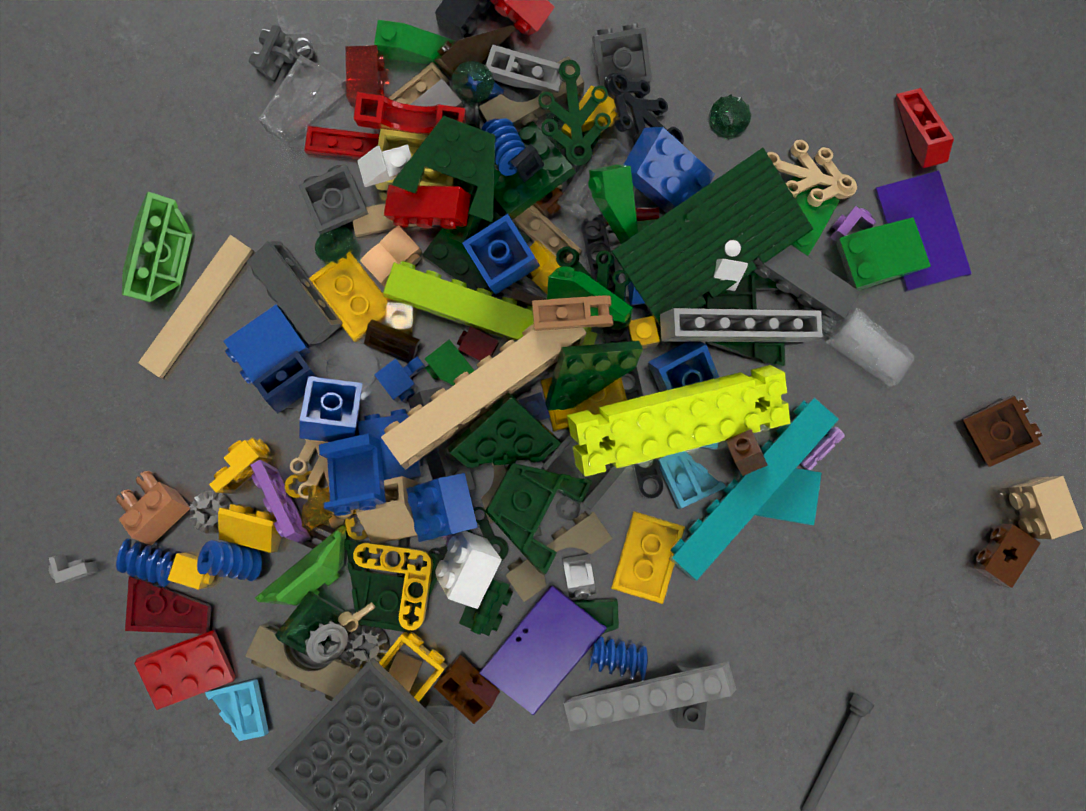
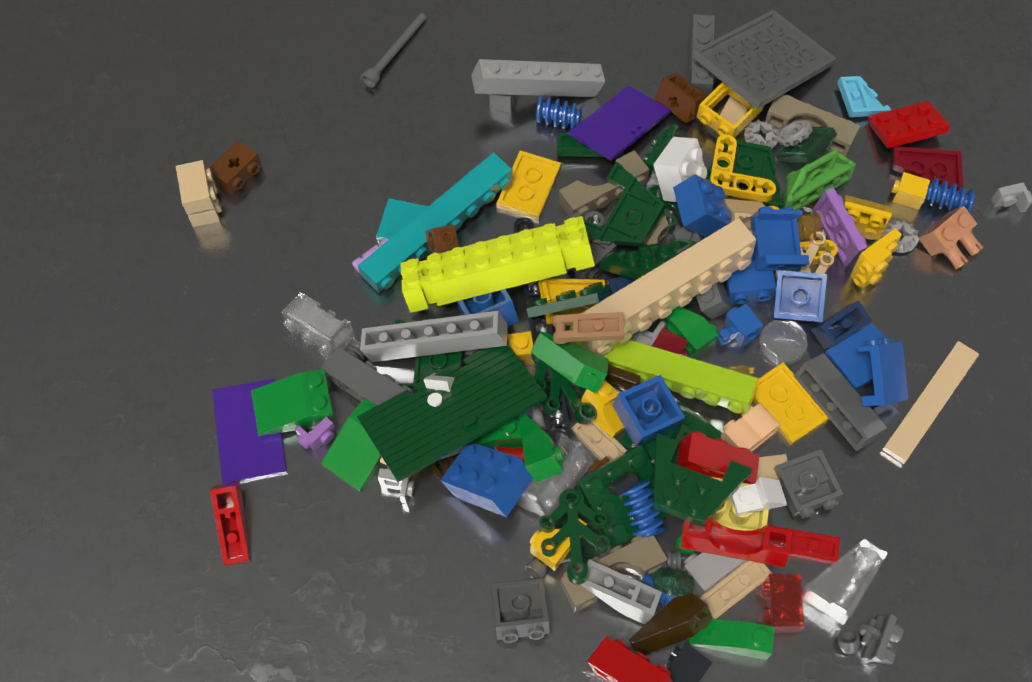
camera: 175 degrees left, 20 degrees down
bright green wedge [122,192,192,302] -> none
blue piece [197,540,262,581] -> none
clear green gear [315,226,356,264] -> none
tan hand [338,602,376,632] -> none
dark brown tile [364,319,420,363] -> none
light grey bracket [563,554,596,599] -> none
black plant [604,73,684,145] -> none
medium azure wing [658,451,726,509] -> none
clear green gear [710,94,752,136] -> none
tan plant [767,140,857,207] -> none
reddish brown plate [963,395,1043,467] -> none
none -> blue panel [857,337,909,406]

